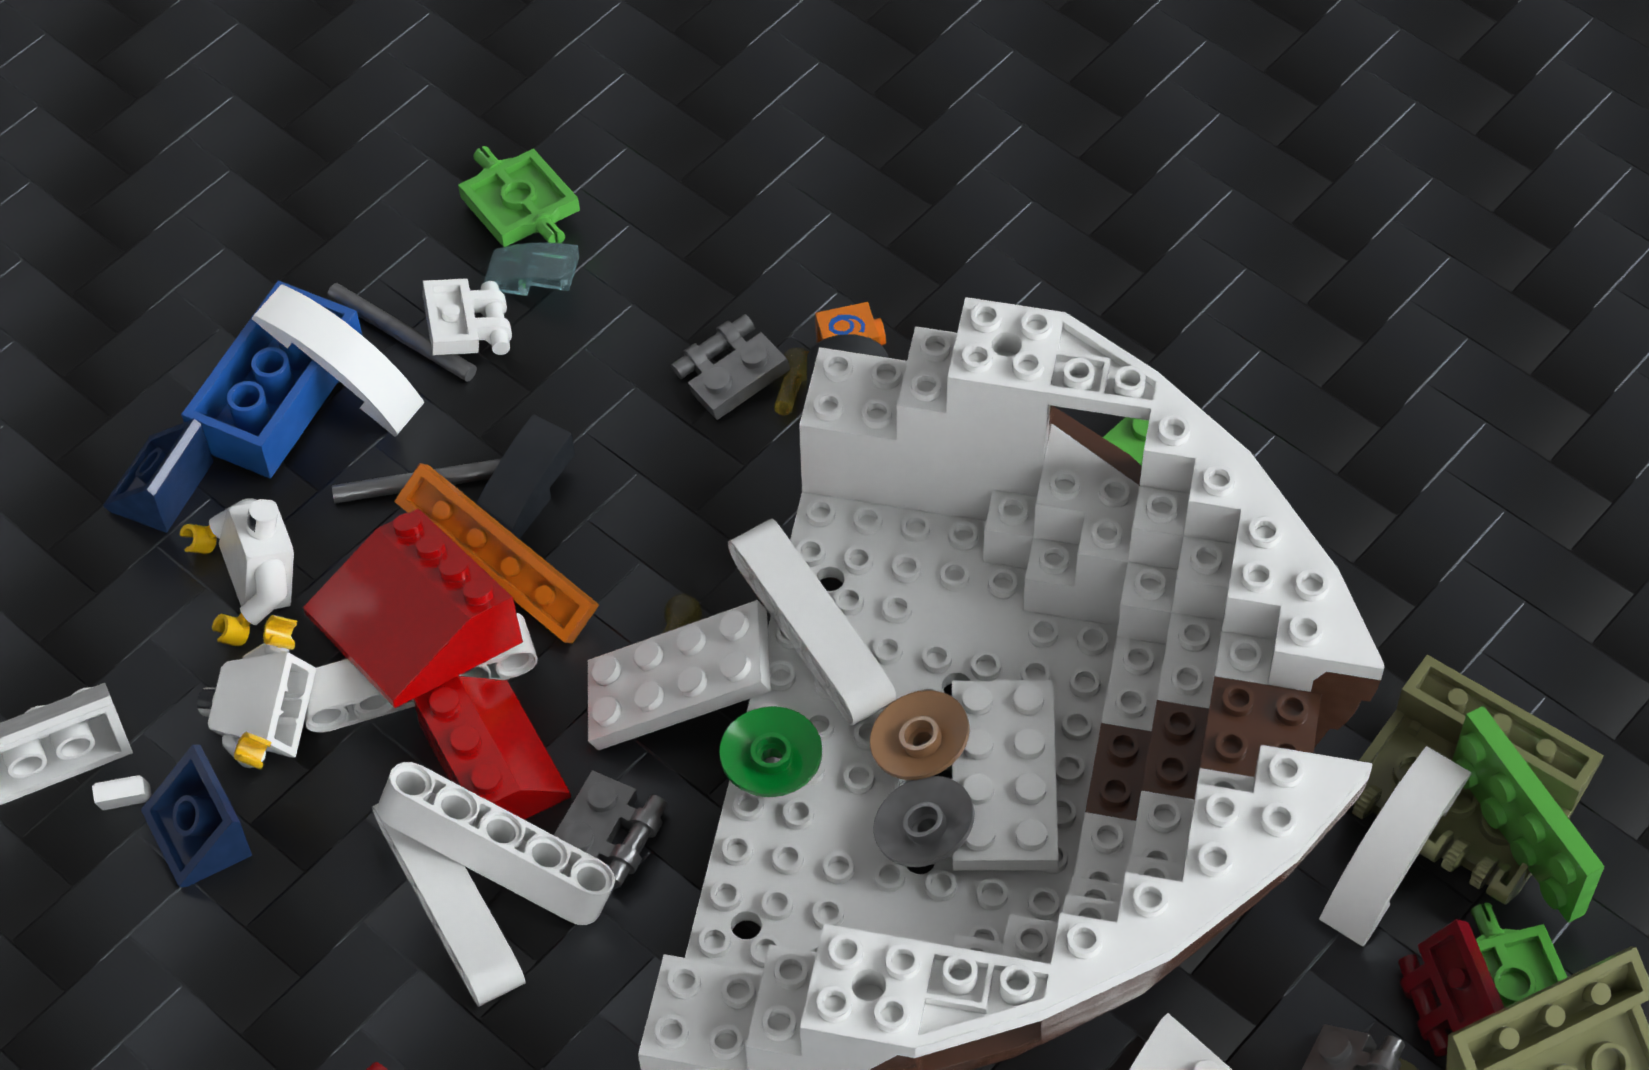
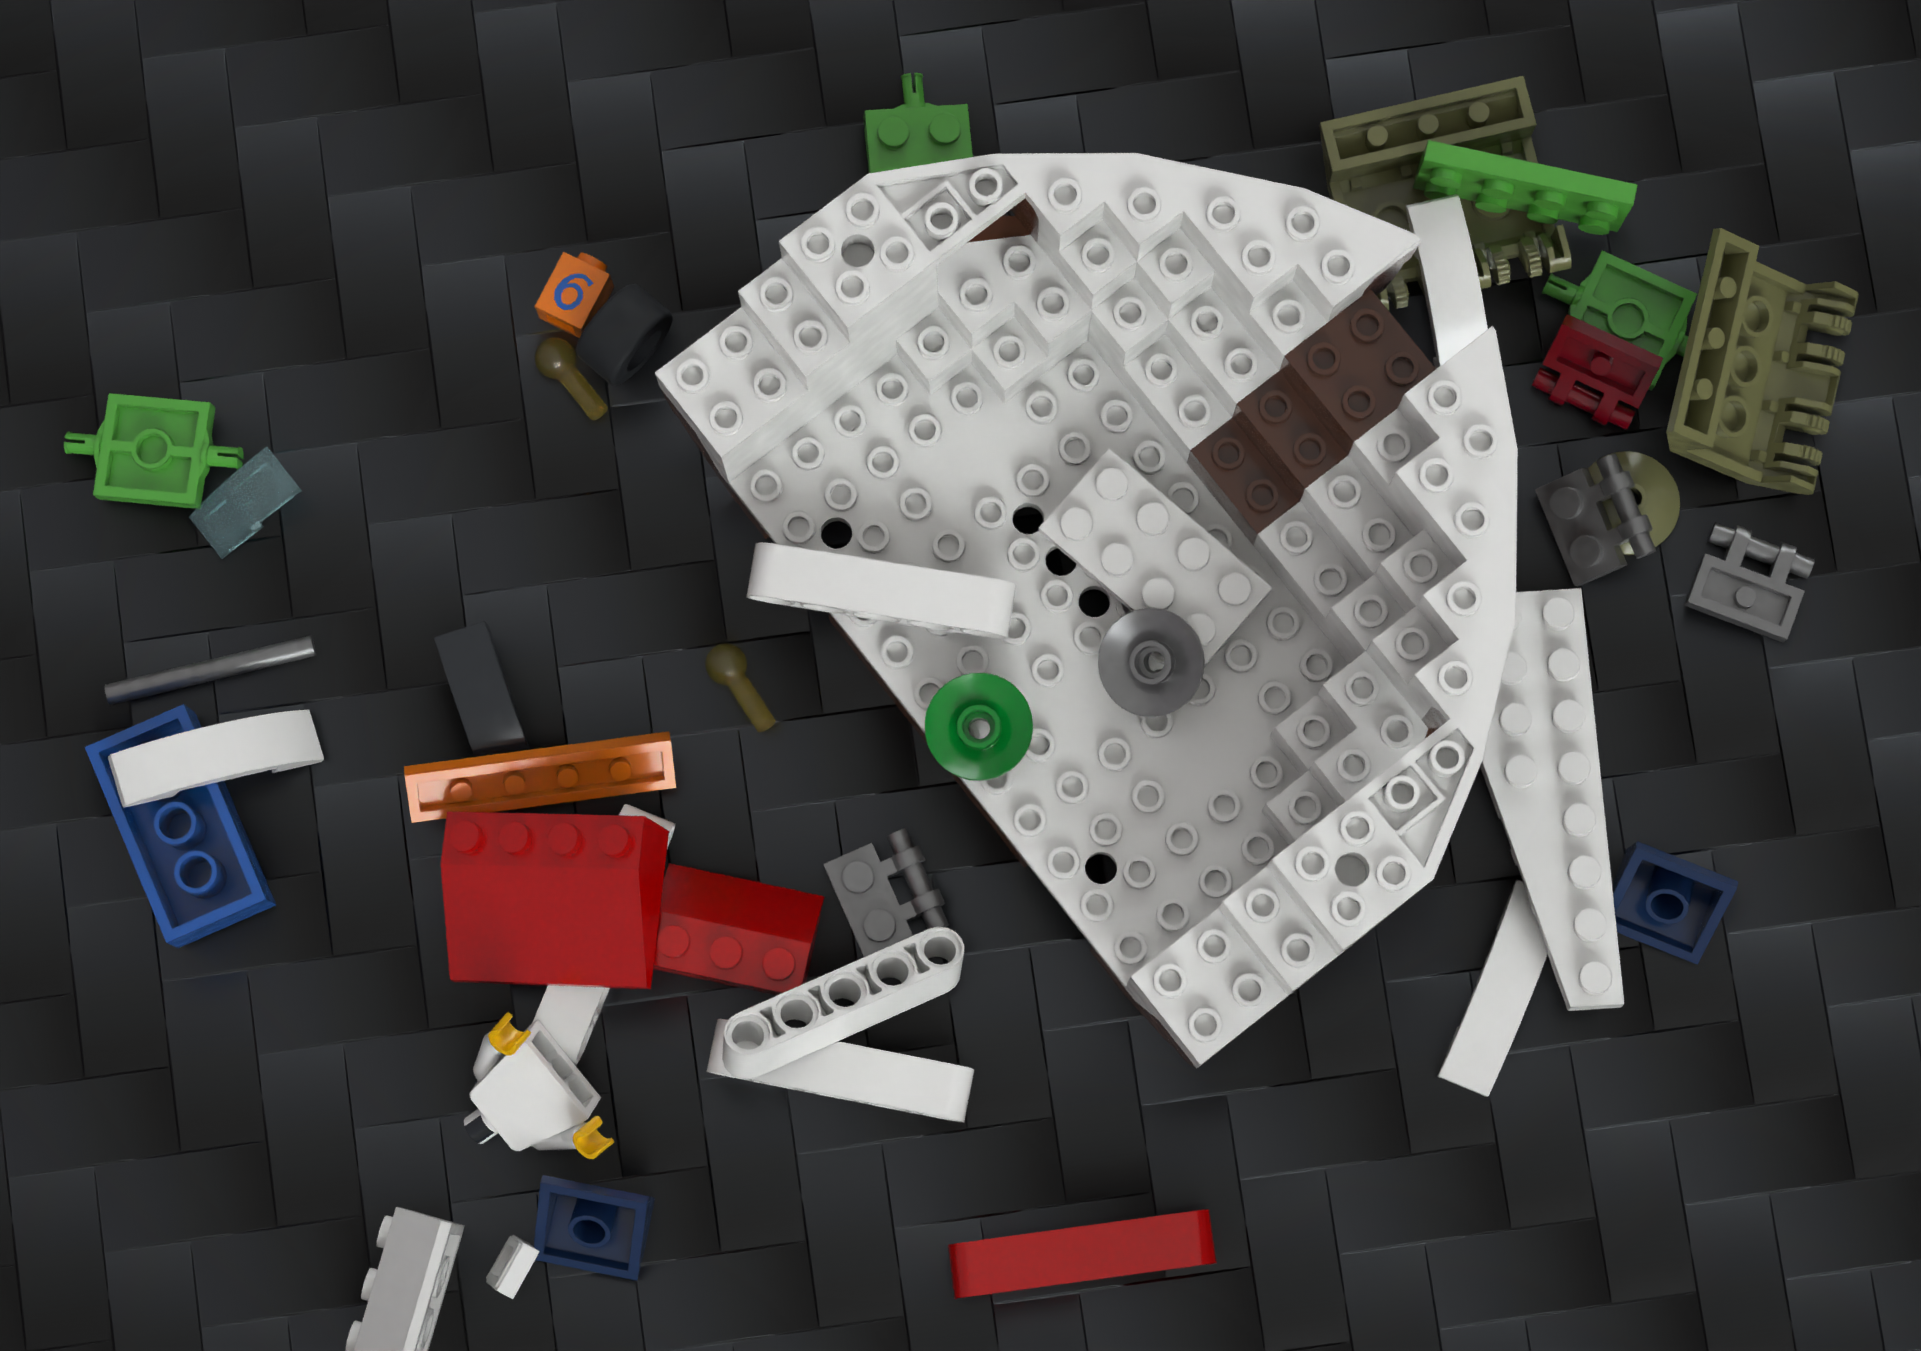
camera: 50 degrees left, 25 degrees up
dark blue slope [103,418,213,533] -> none
white torso [179,498,294,646] -> none
flat silver bar [332,458,502,504] -> none
white plate [422,279,512,355] -> none
white plate [588,600,771,750] -> none
flat silver plate [671,314,790,420] -> none
medium nougat dish [870,690,970,780] -> none

